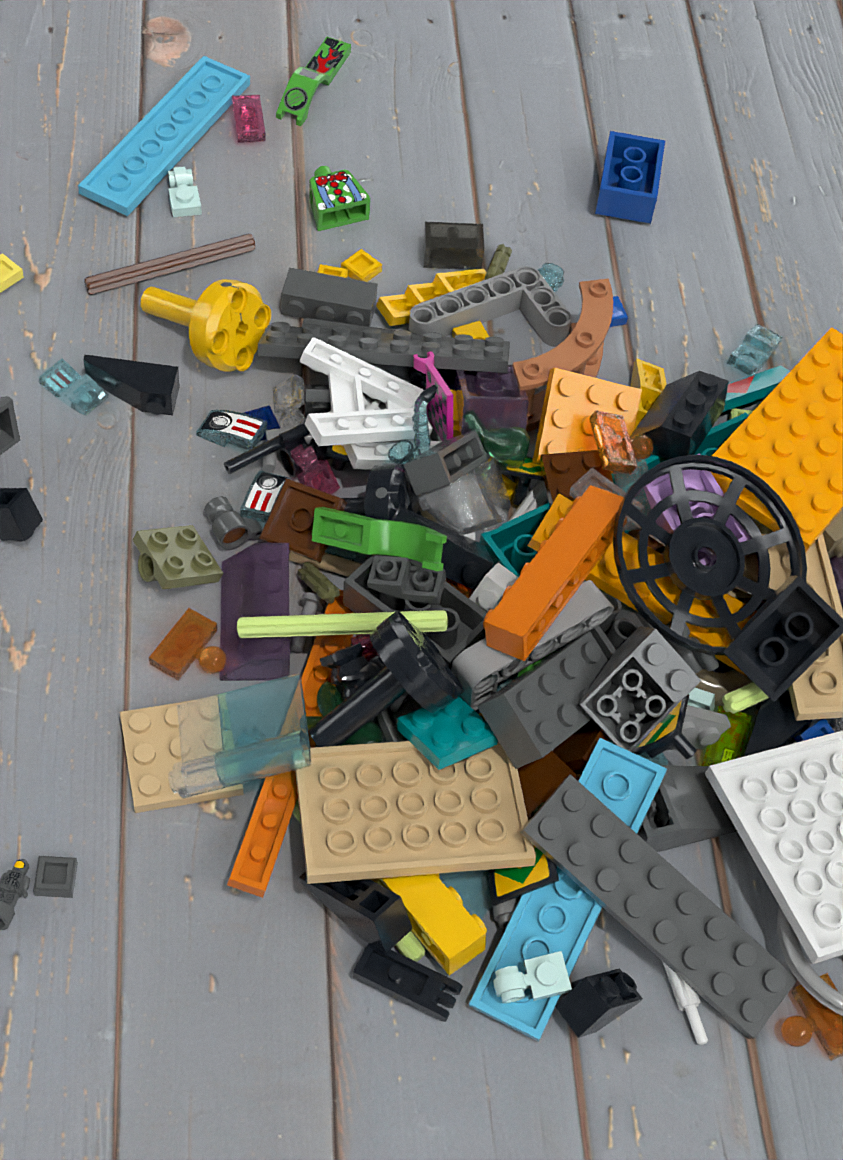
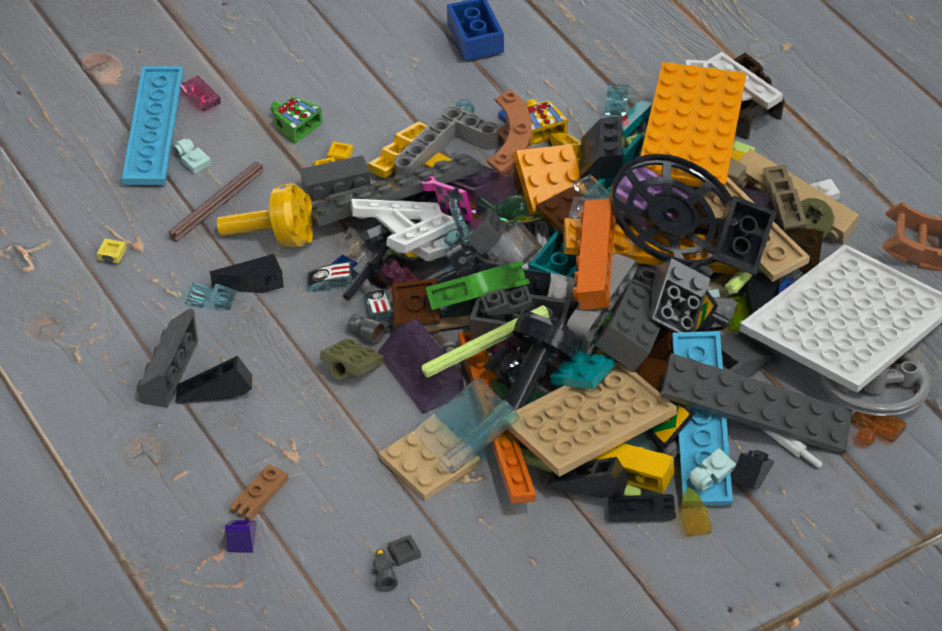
camera: 20 degrees left, 10 degrees down
clear orange plate [149,608,227,681] -> none
piece [276,36,351,126] -> none
olive axle [297,562,340,603] -> none
clear smoke brick [423,222,484,270] -> none
olive axle [484,244,512,280] -> none
clear orange plate [589,410,653,474] -> none
none -> torso [525,99,568,146]
none -> clear yellow plate [681,487,712,537]

